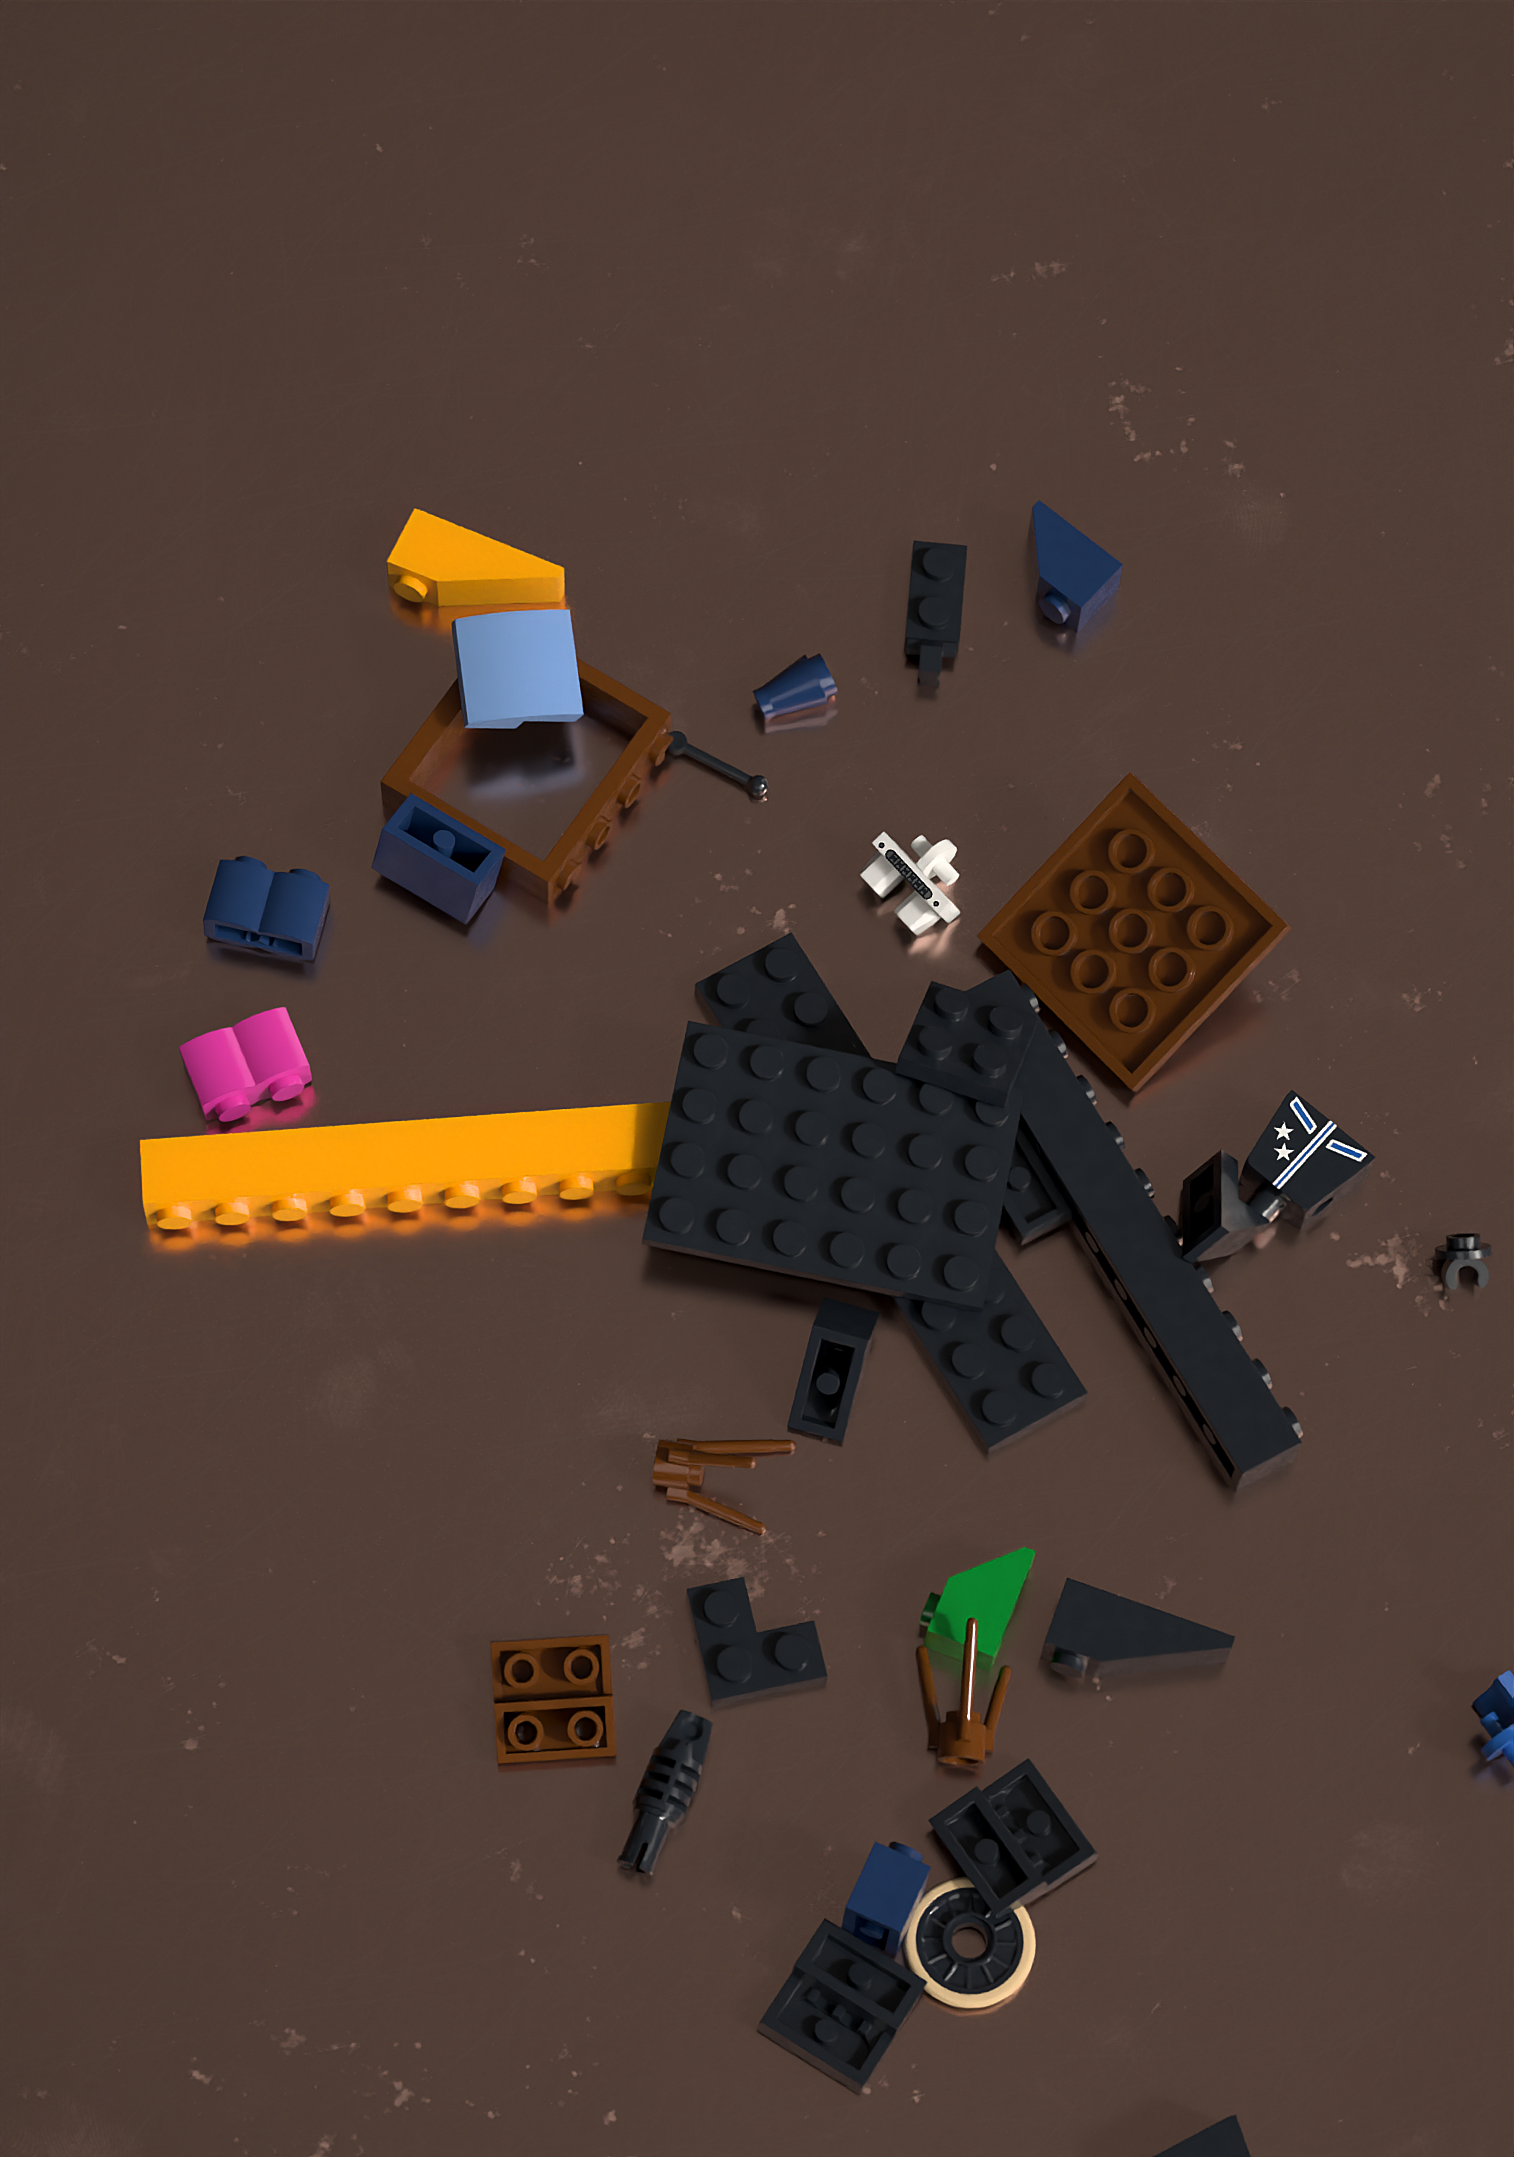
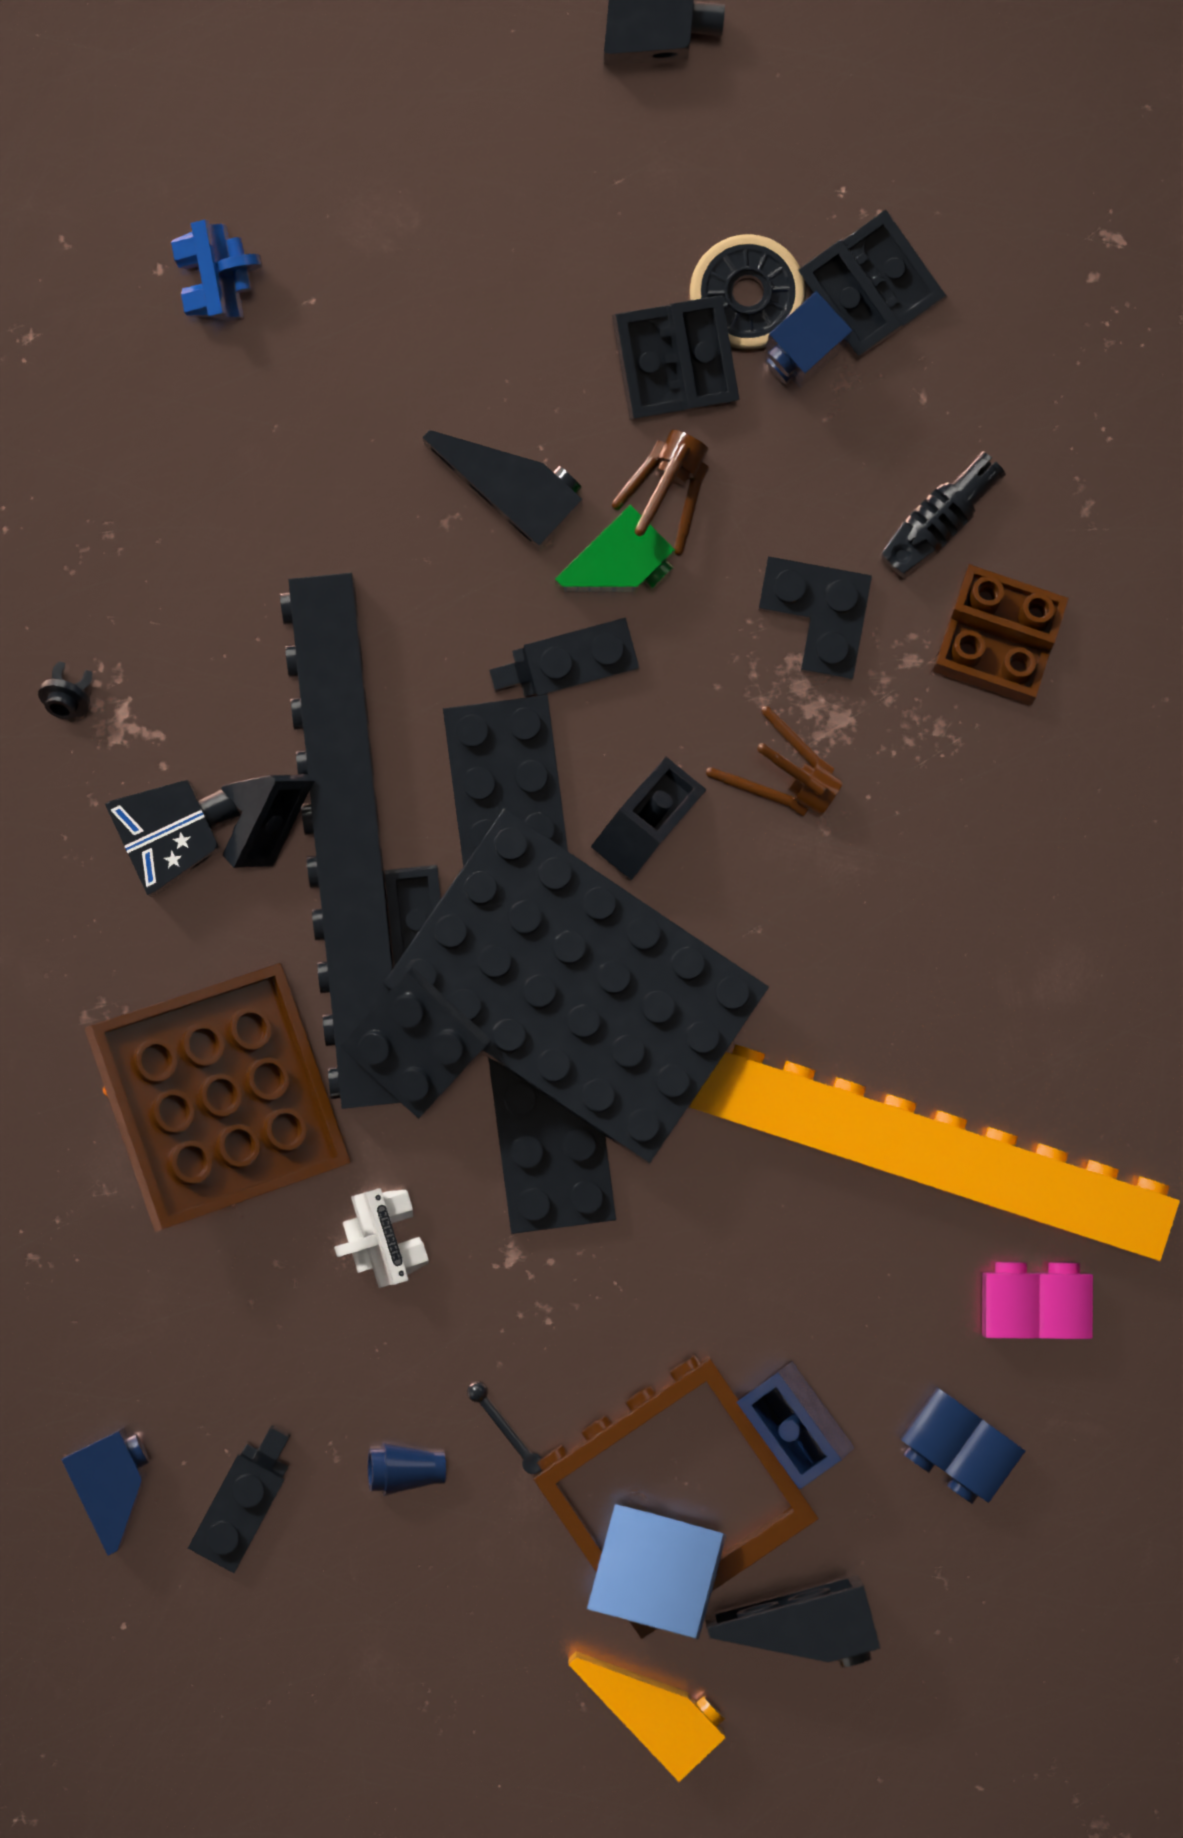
camera: 155 degrees left, 20 degrees up
none -> black hinge [489,617,640,697]
none -> black slope [705,1575,881,1668]

